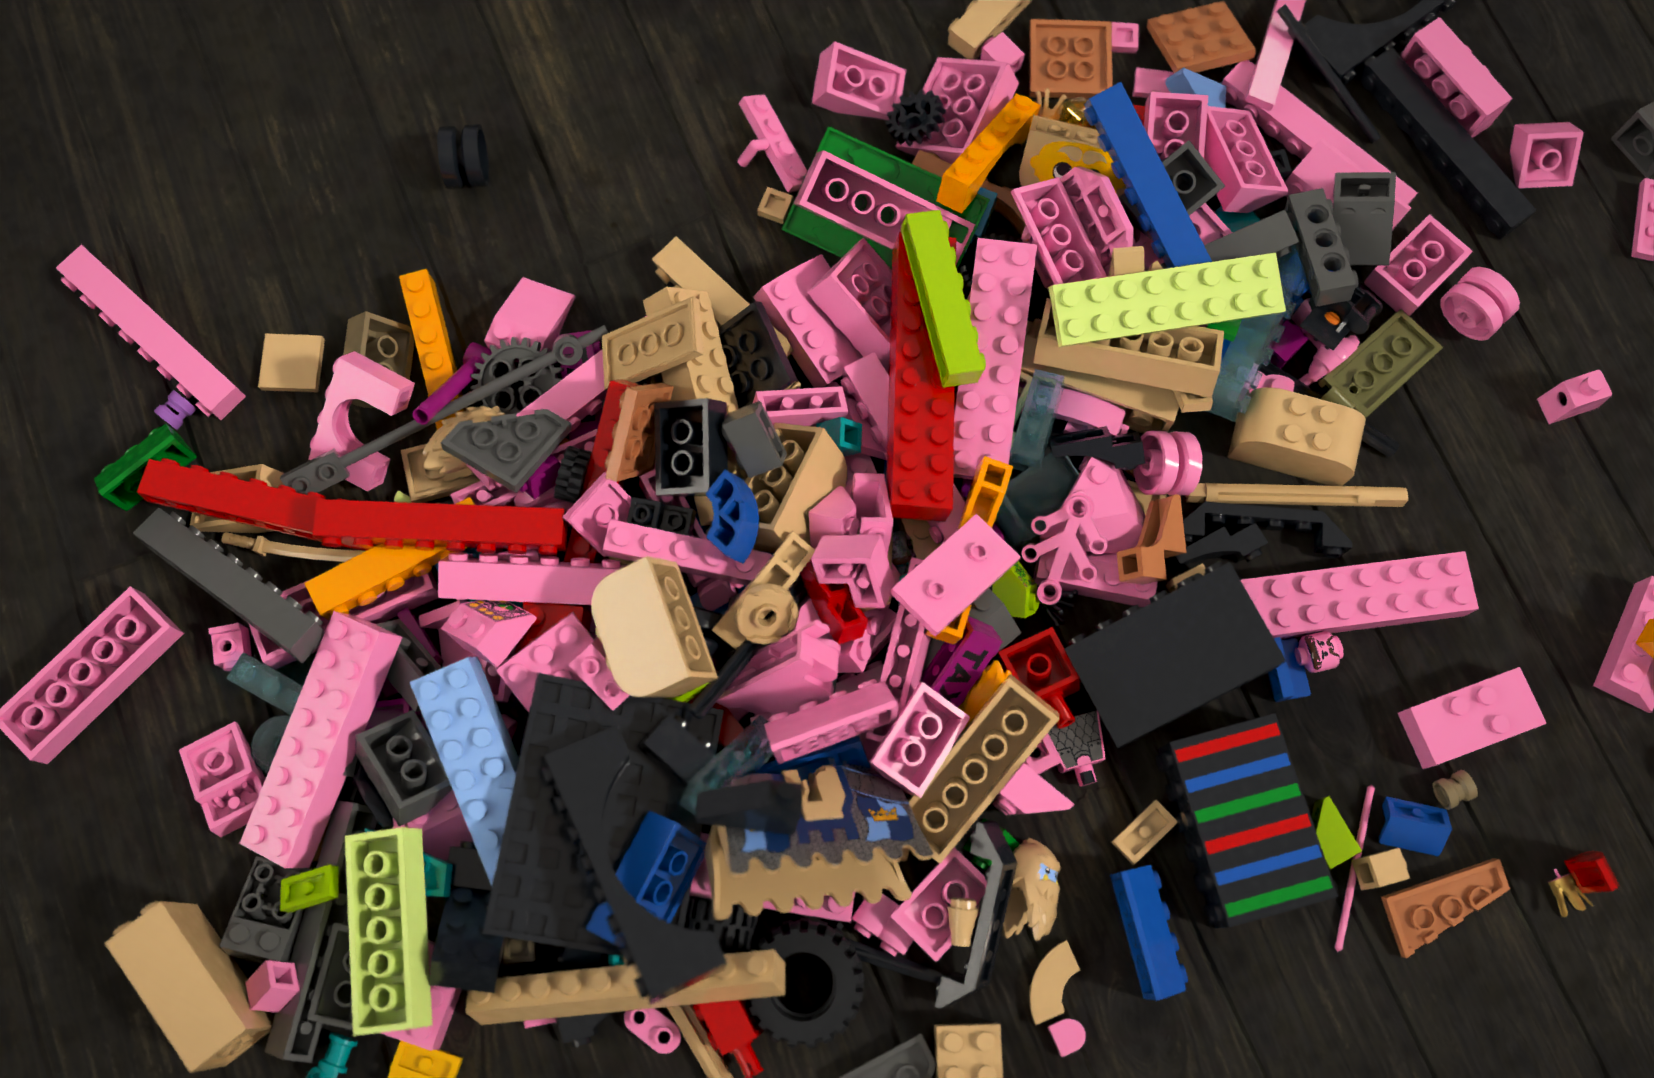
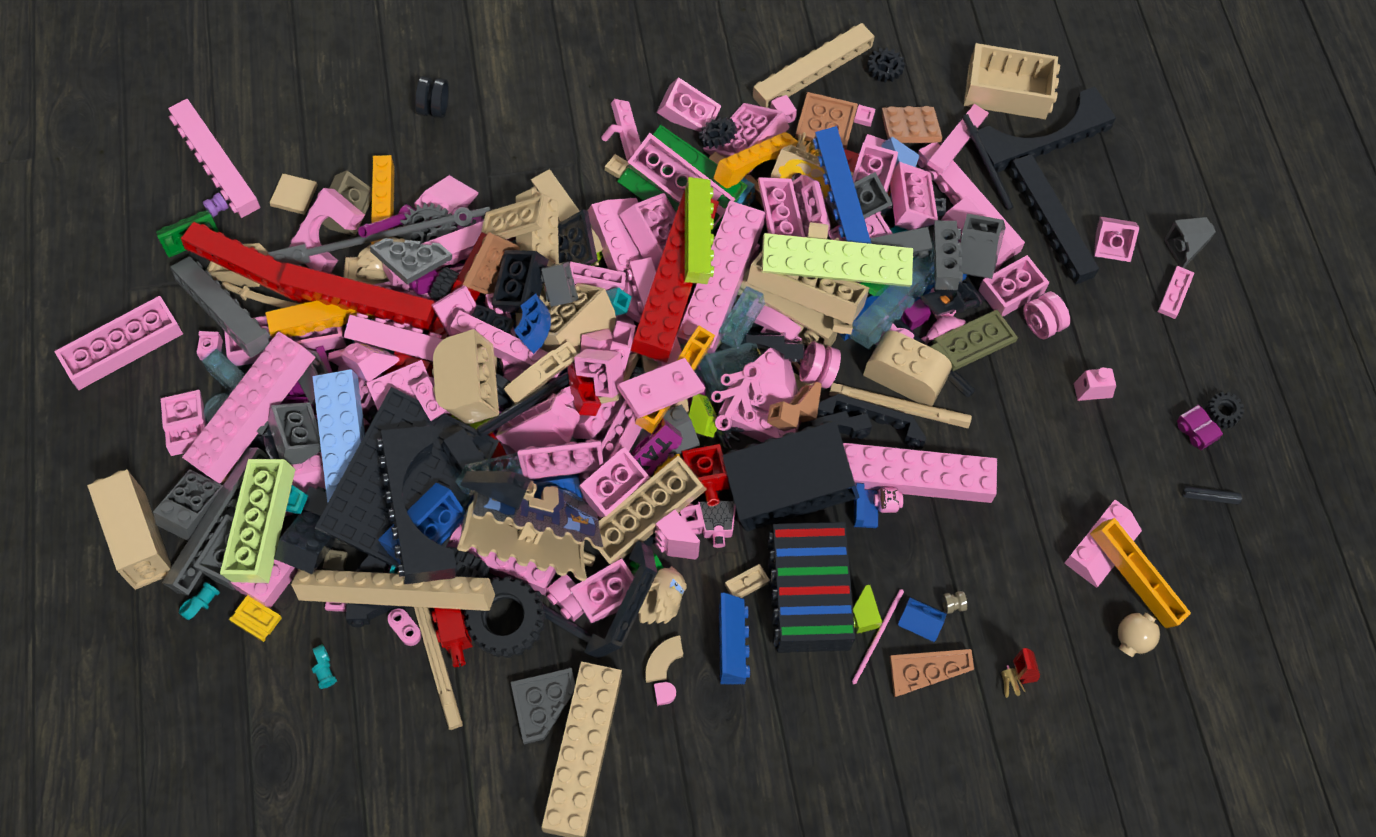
camera: 10 degrees right, 10 degrees down
bright pink brick [245,960,300,1012] -> none
lime plate [280,864,339,913] -> none
tan tile [734,584,798,644] -> none
tan cone [947,898,979,947] -> none
tan brick [1351,848,1410,890] -> none
bright pink brick [1398,667,1547,769] -> none
bright pink brick [1400,17,1512,138] -> none

